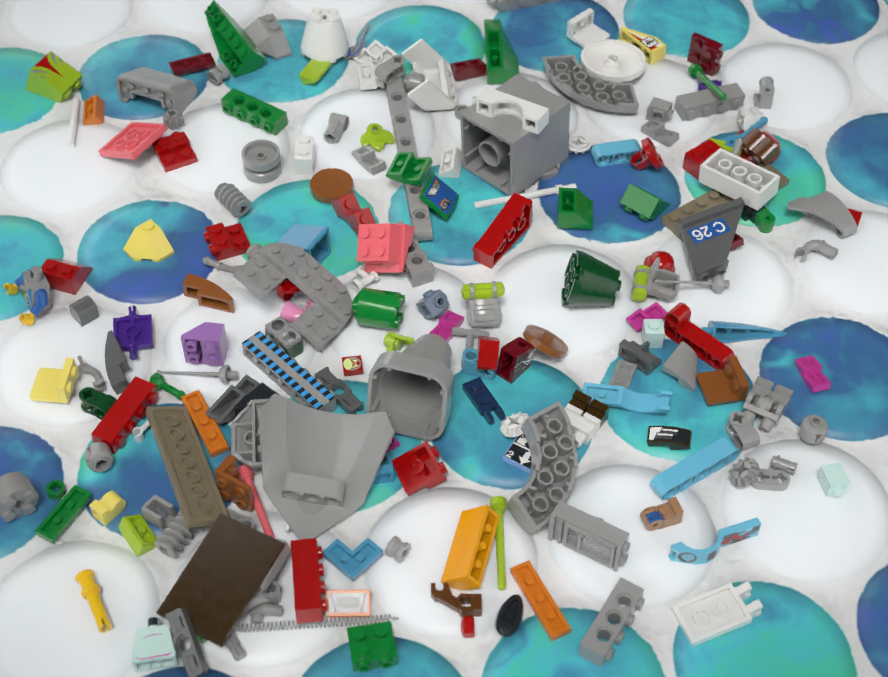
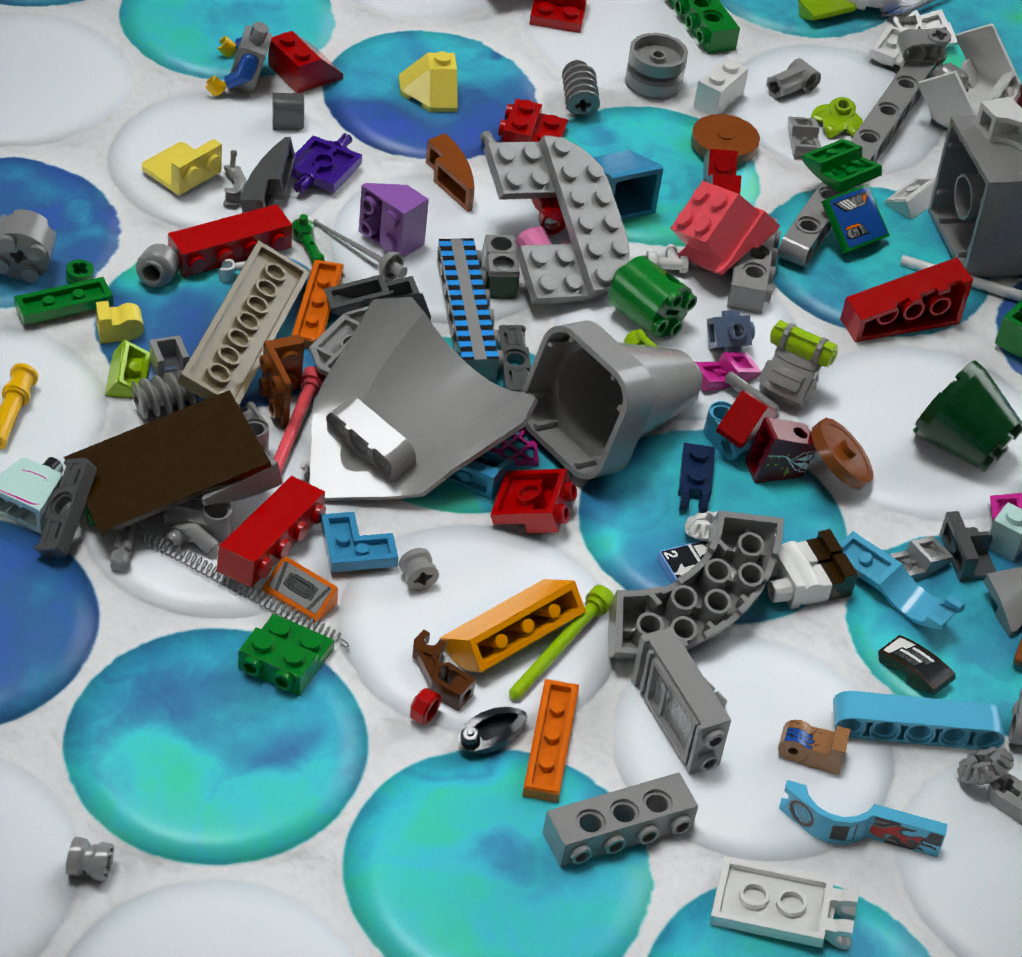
camera: 30 degrees right, 5 degrees down
dark green piece [79,387,117,420] -> none

